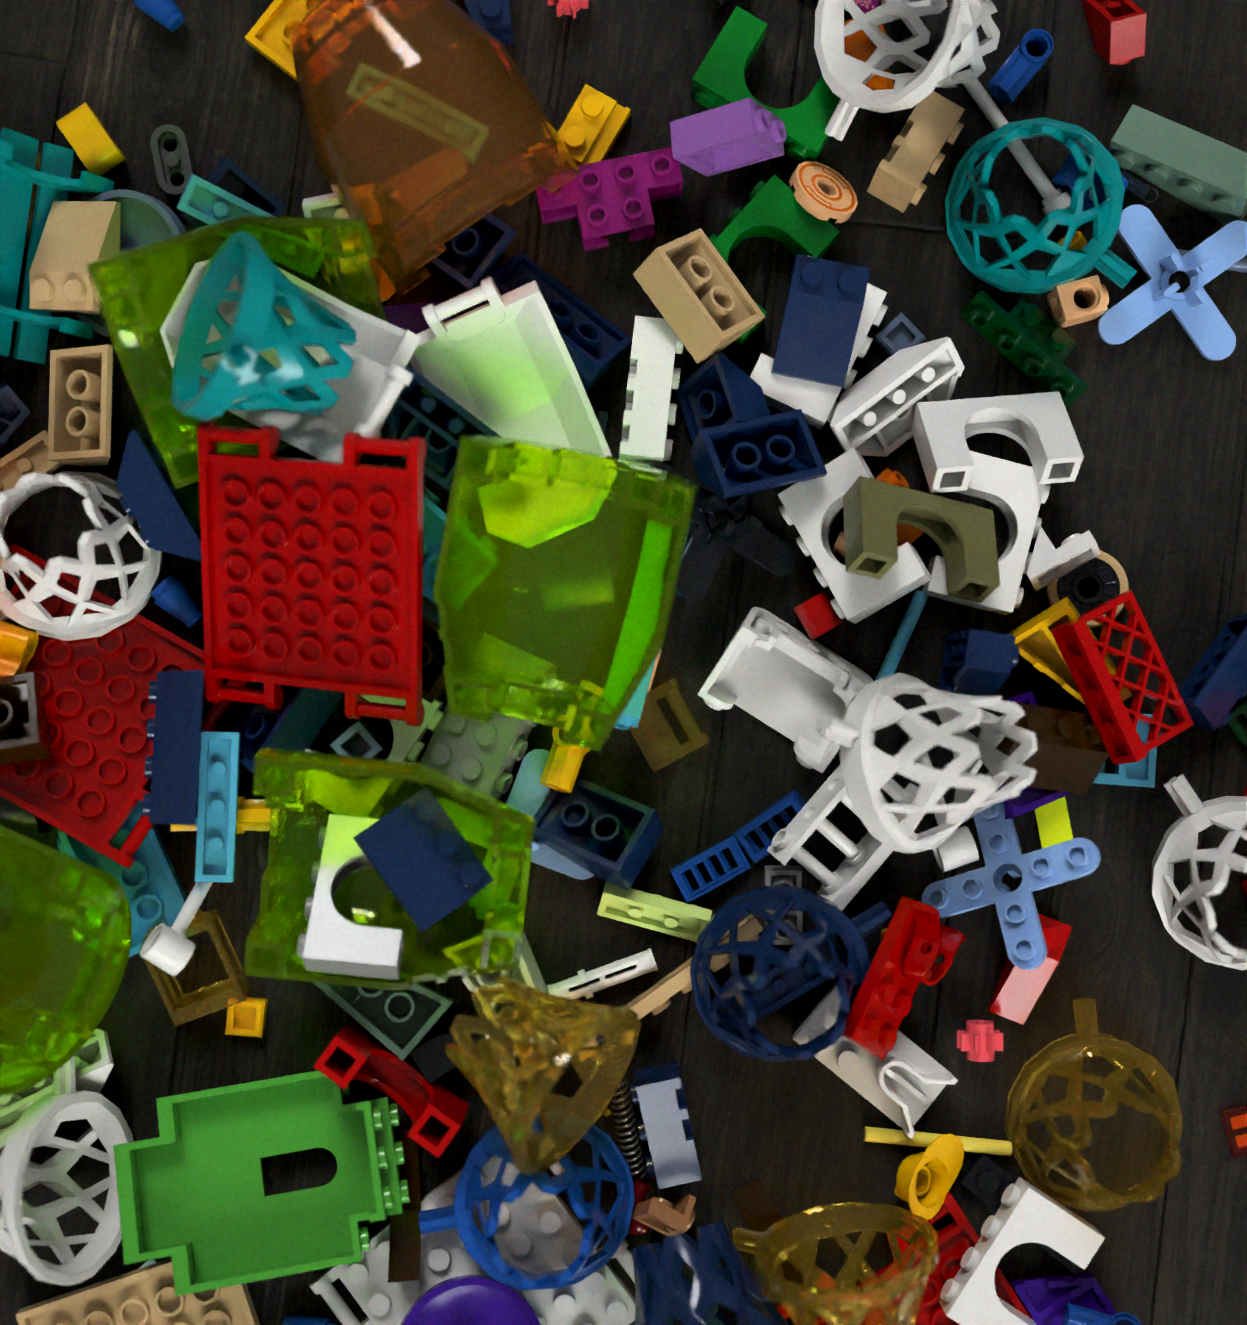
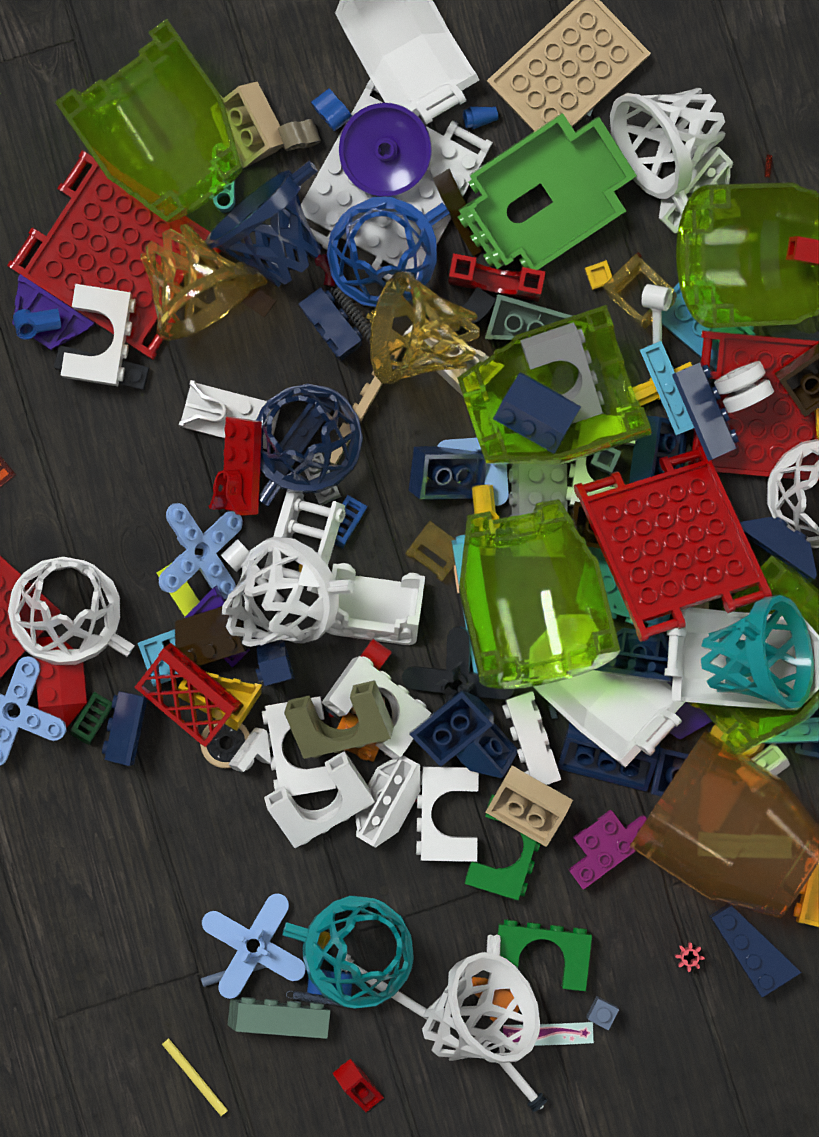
camera: 160 degrees right, 0 degrees up
blue cone [150,575,203,629] -> none
white pin [547,948,658,1008] -> none
yellow plate [550,84,631,166] -> none
yellowish green plate [597,881,712,942] -> none
medium nougat bracket [632,1194,696,1237] -> none
medium lavender window [670,98,787,177] -> none
blue slope [670,835,751,903] -> none
dark blue slope [771,254,870,388] -> none
light nougat tile [789,161,858,223] -> none
light yellow bar [863,1126,1012,1156] -> none
tan wedge [867,91,965,213] -> none
sand blue tile [874,312,926,357] -> none
medium azure bar [875,590,929,681] -> none
yellow piece [894,1133,964,1221] -> none
coral gear [957,1019,1004,1062] -> none
dark green bracket [960,291,1088,409] -> none
blue piece [986,29,1054,105] -> none
slope [988,913,1072,1025] -> none
clear yellow piece [1005,997,1182,1212] -> none
light nougat brick [1047,275,1109,329] -> none
none -> white wheel [714,361,774,413]

